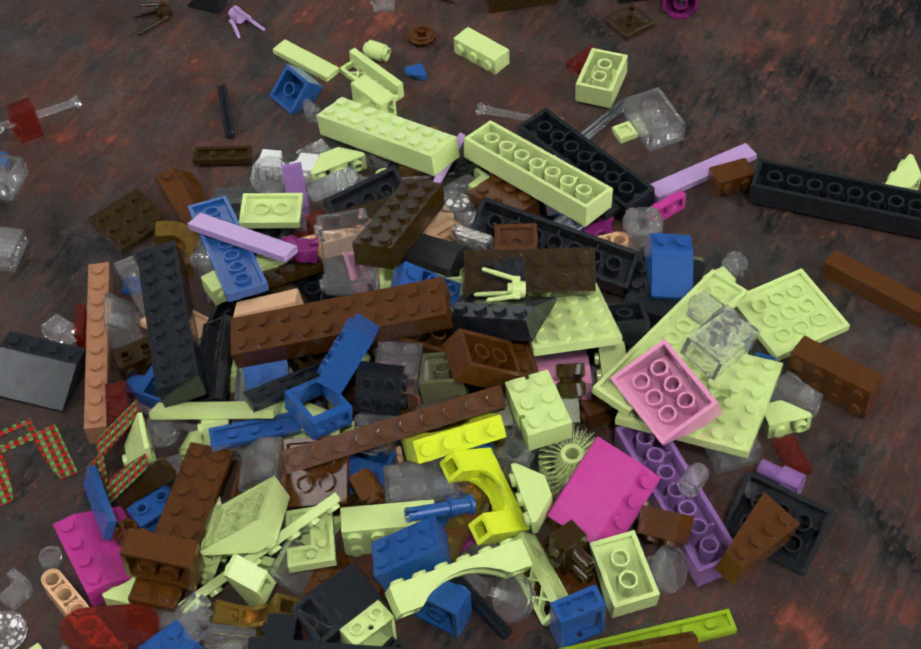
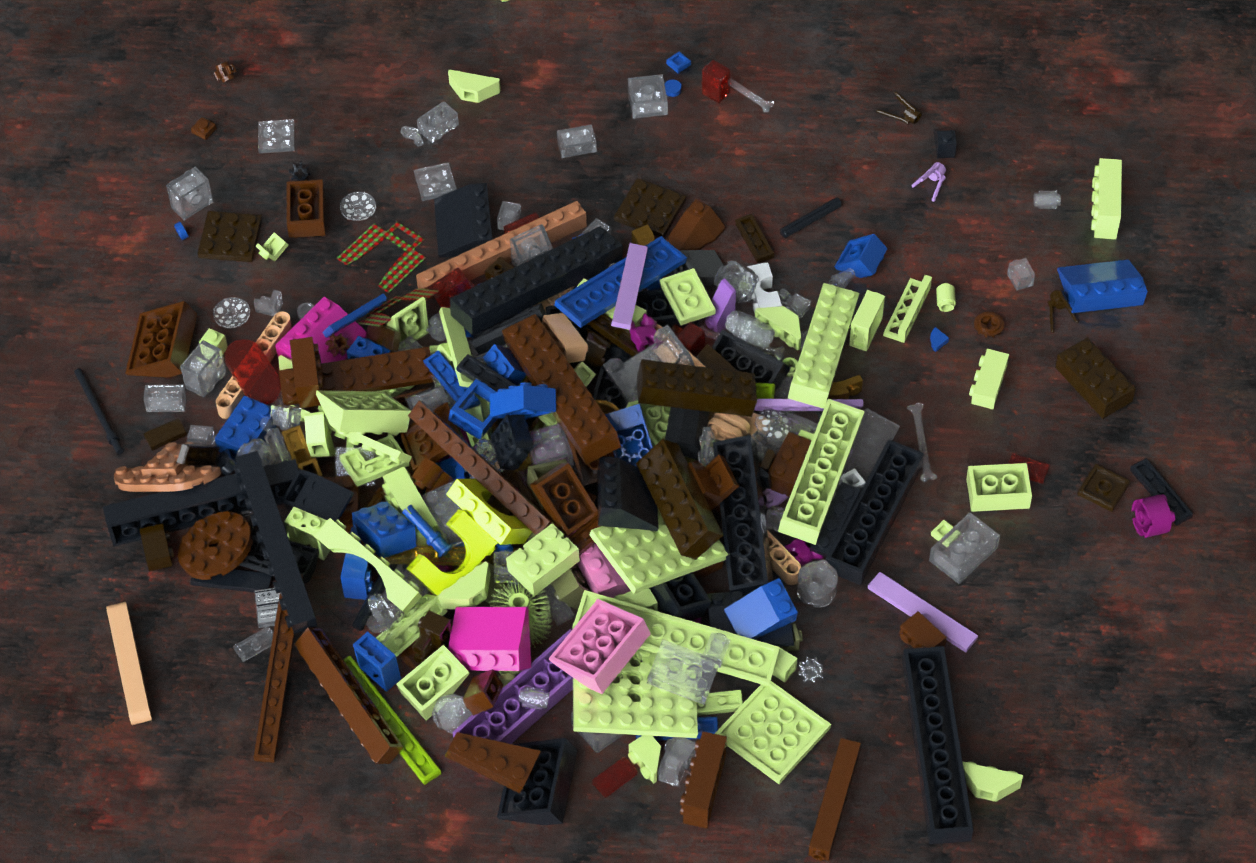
camera: 65 degrees right, 5 degrees up
yellowish green tile [273,39,339,82] -> none
yellowish green plant [474,267,526,302] -> none
black plate [486,257,525,280] -> none
dark brown wheel [556,363,586,397] -> none
black axle [580,99,629,139] -> none
dark pink plate [649,190,686,225] -> none
medium lavender piece [756,459,806,494] -> none

